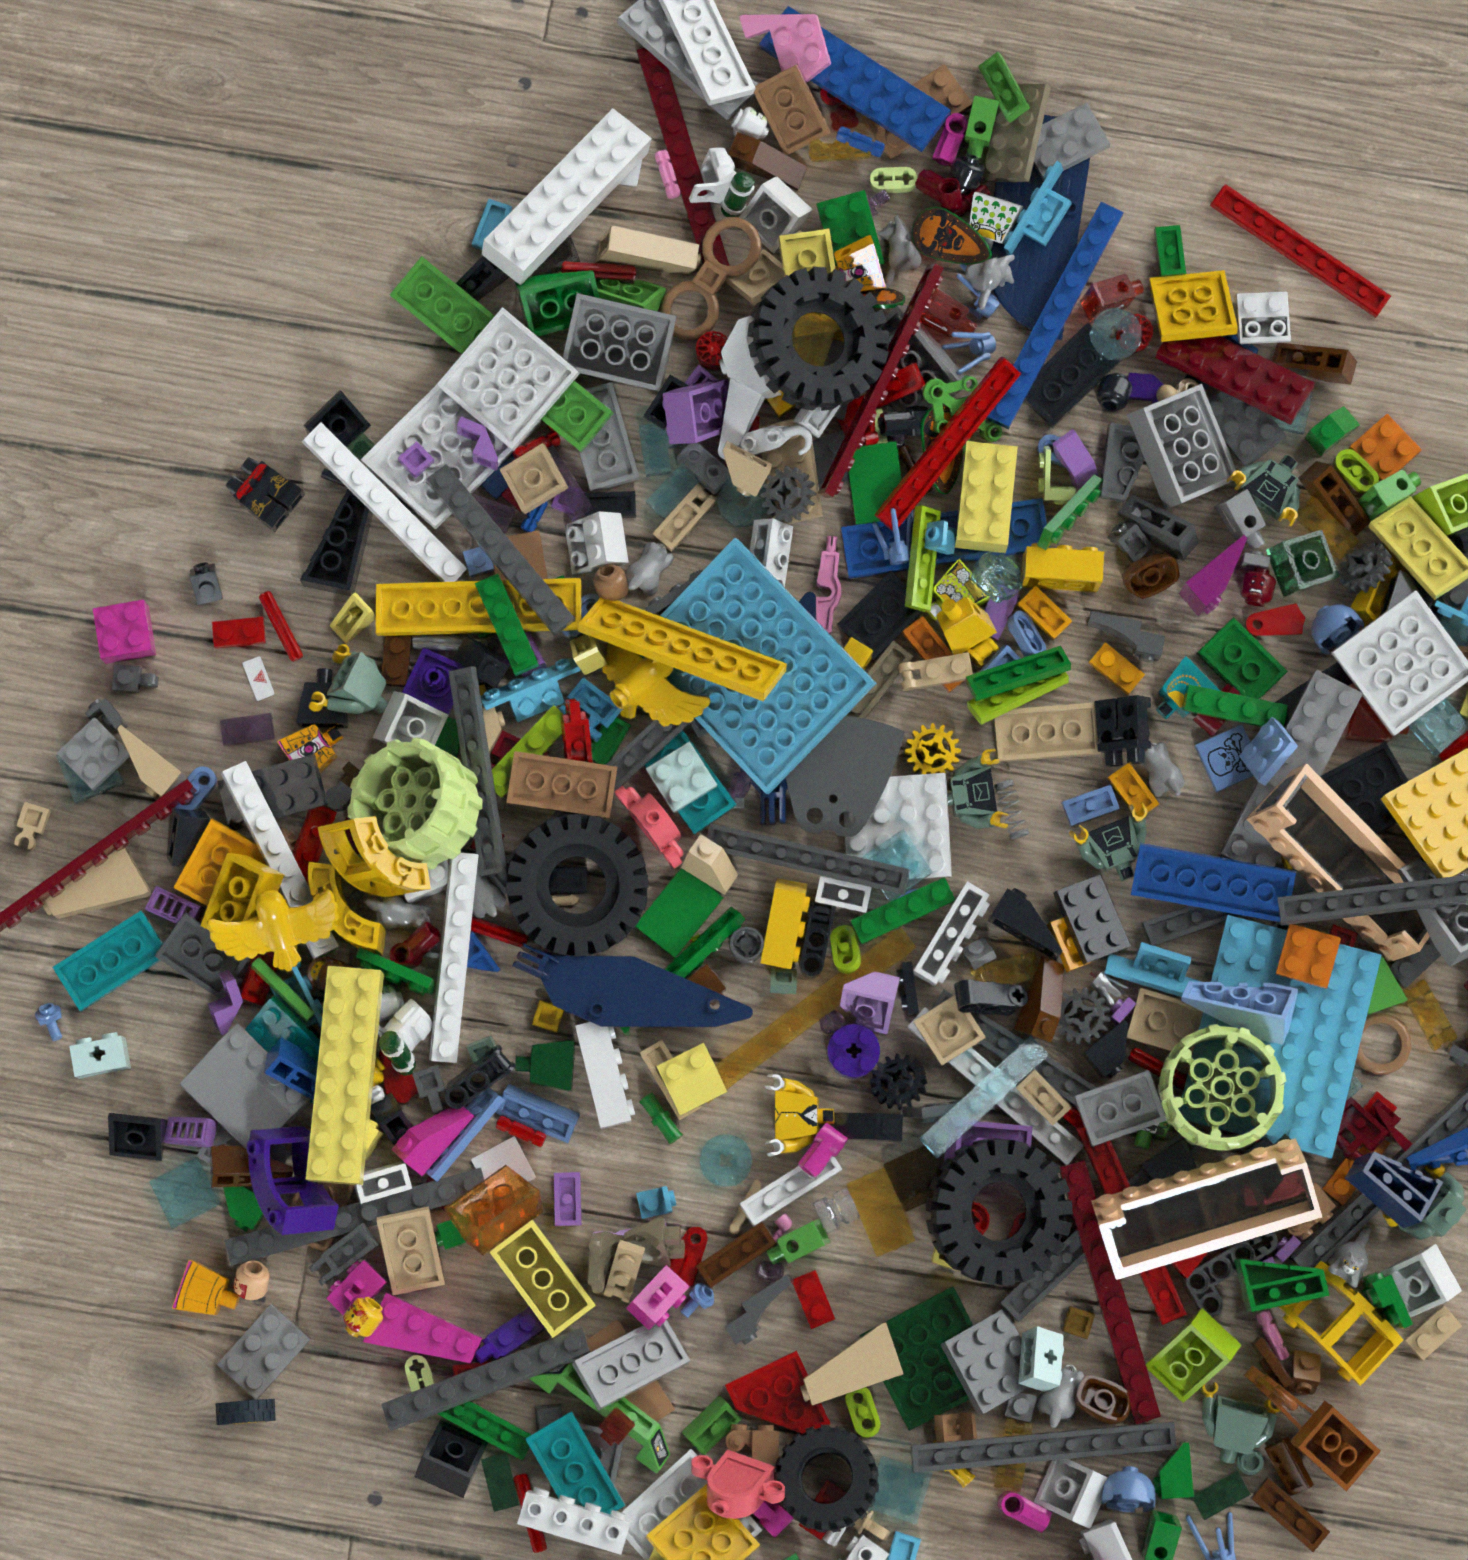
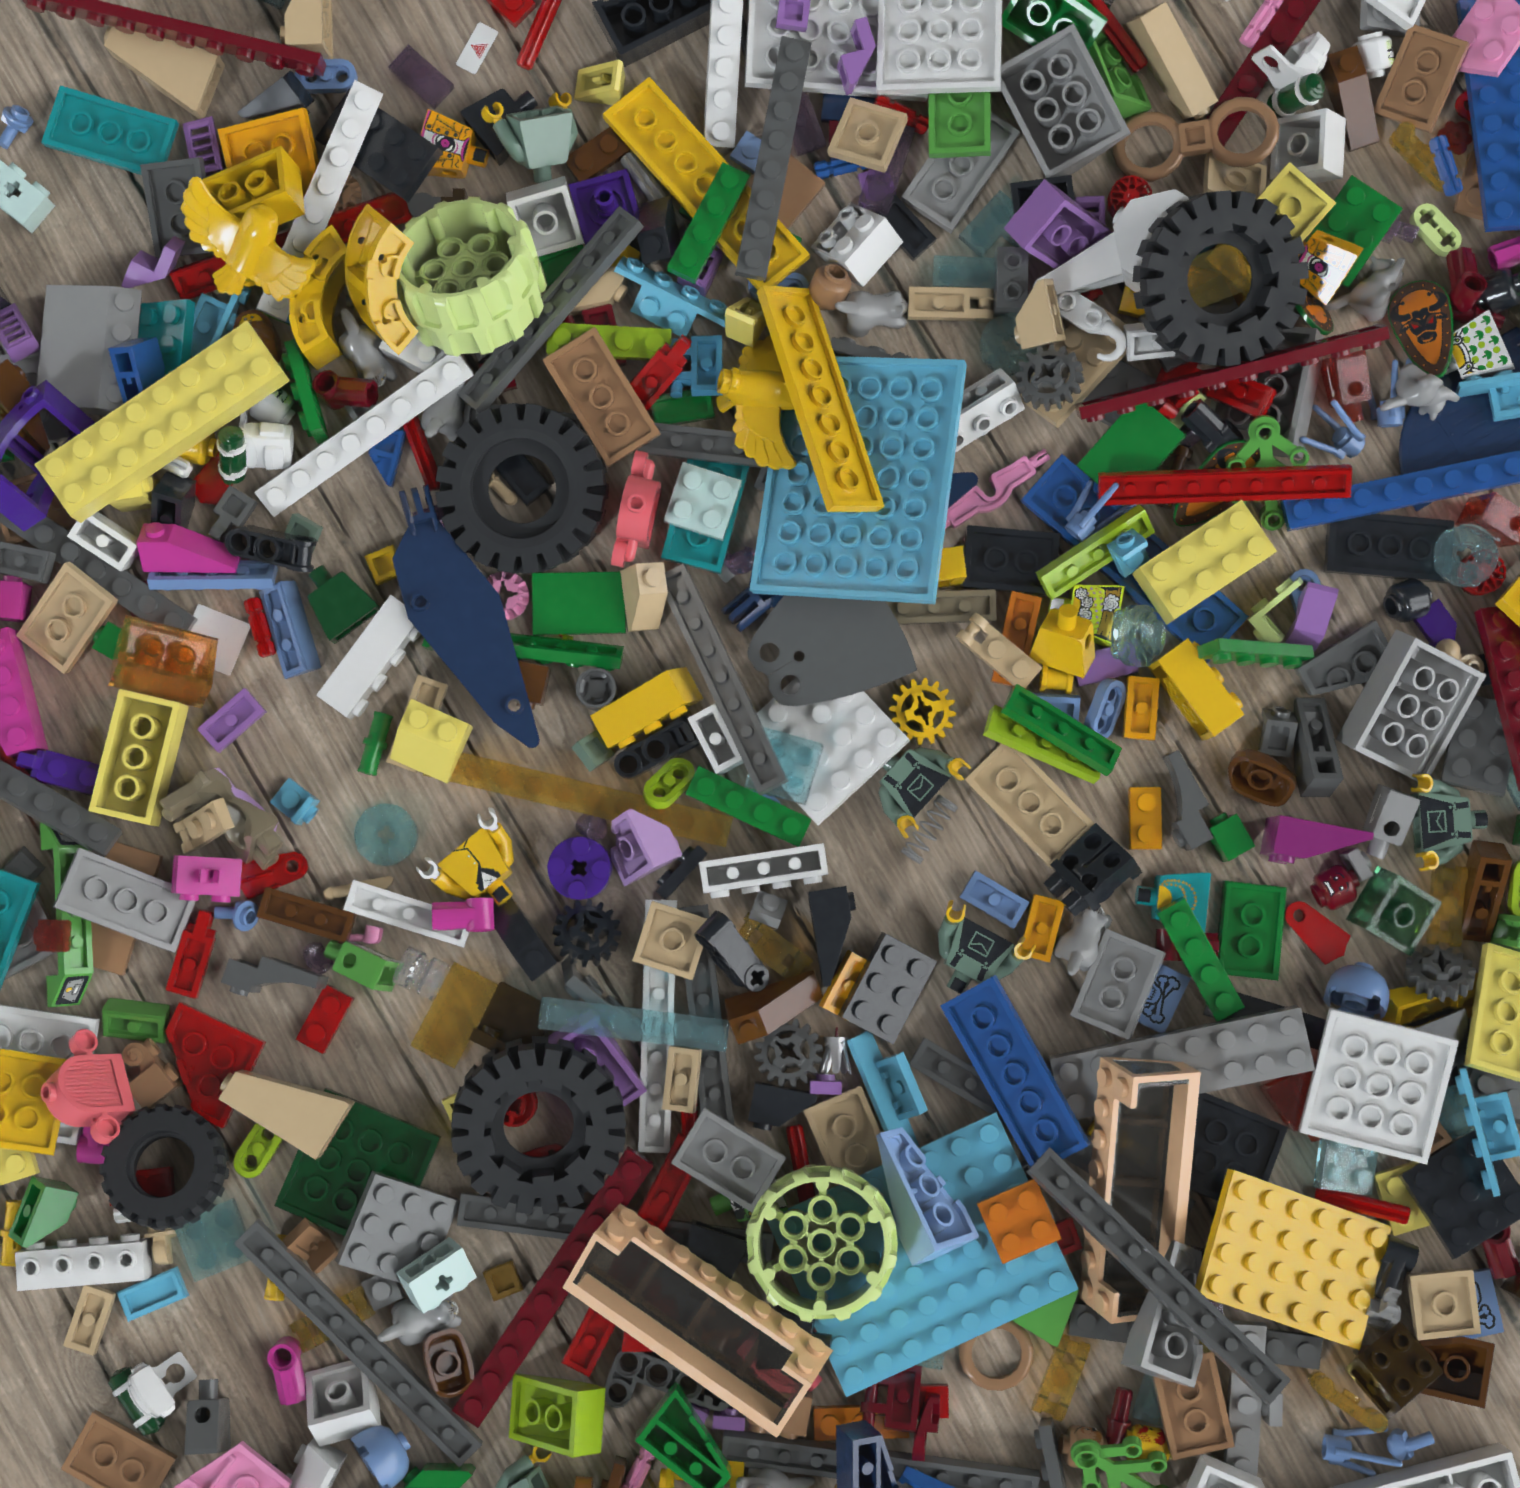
camera: 50 degrees right, 5 degrees up
bright green tile [251,958,314,1023] -> none
light blue plate [1239,717,1298,786] -> none
none -> red hinge [166,909,217,999]
none -> bright pink gear [487,571,529,620]
none -> light grey plate [1070,929,1166,1041]
none -> green brick [1208,812,1255,862]

